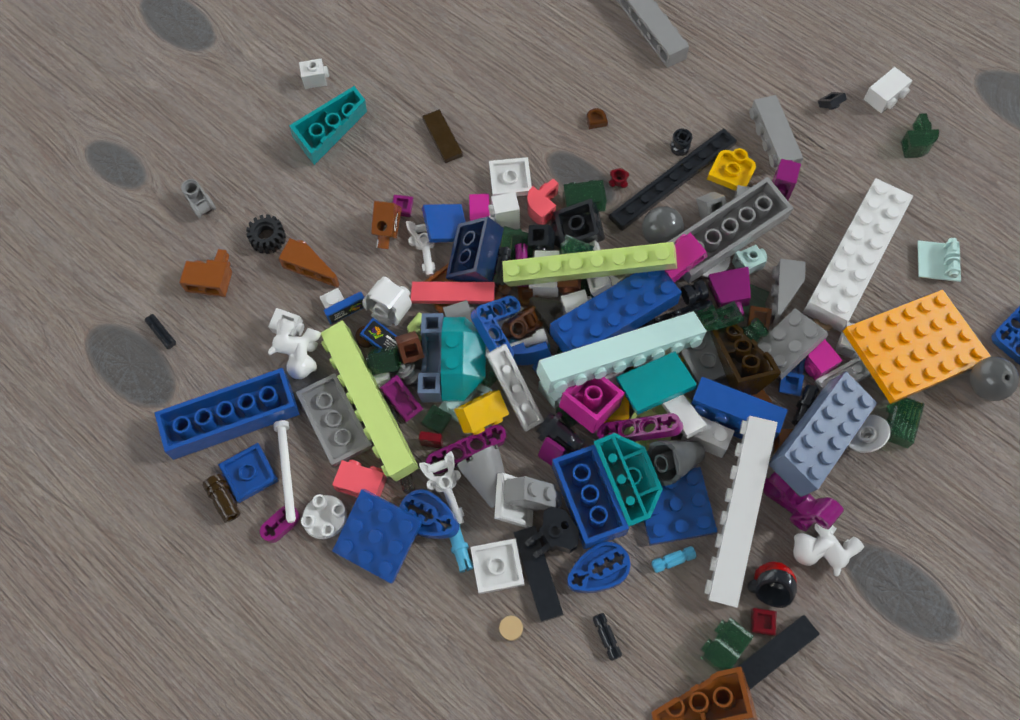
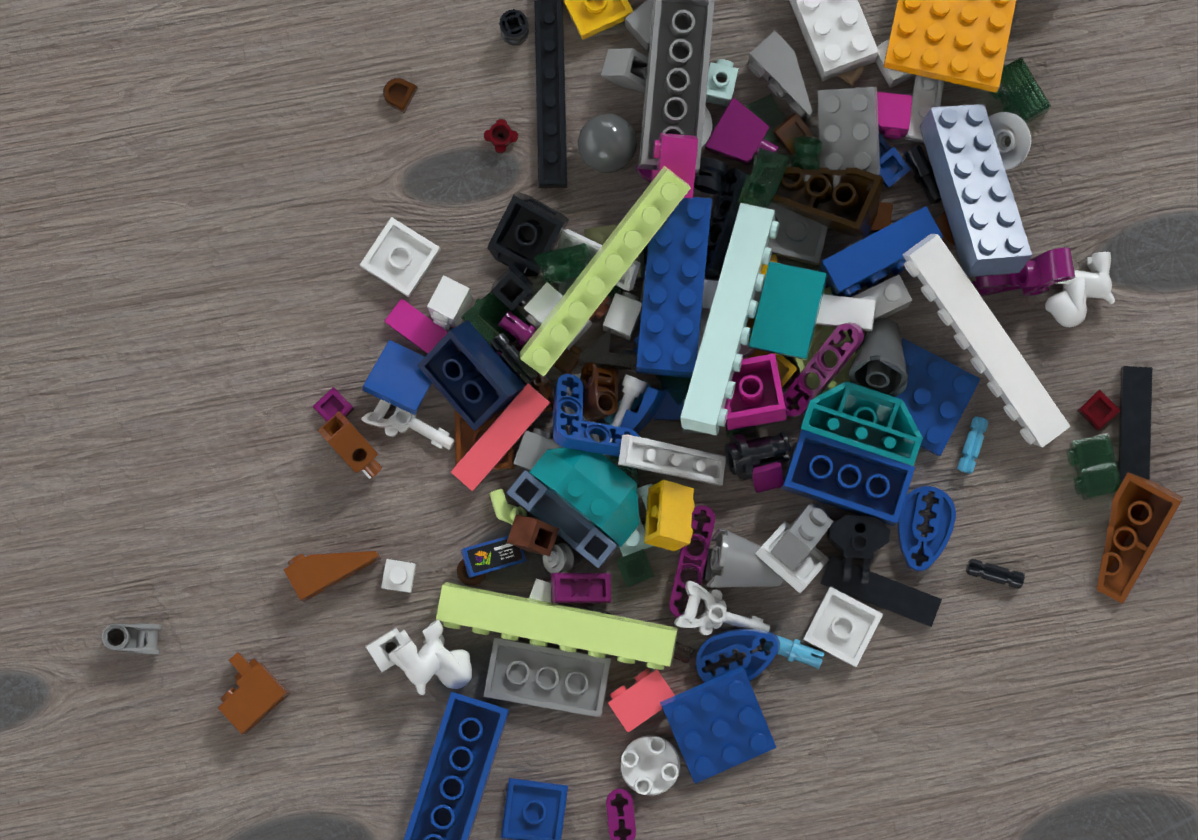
camera: 50 degrees left, 15 degrees up
black axle [145,314,176,349] -> none
black tyre [246,214,286,254] -> none
white bar [273,420,296,523] -> none
teal wedge [289,86,367,165] -> none
white brick [299,59,329,89] -> none
tile [323,292,365,325] -> none
white brick [362,276,412,326] -> none
clear green brick [366,345,401,375] -> none
dark red tile [419,431,443,449] -> none
dark brown tile [422,109,463,163] -> none
tan tile [499,616,523,641] -> none
coral brick [527,179,559,225] -> none
clear green brick [563,180,607,212] -> none
black piece [748,561,797,608] -> none

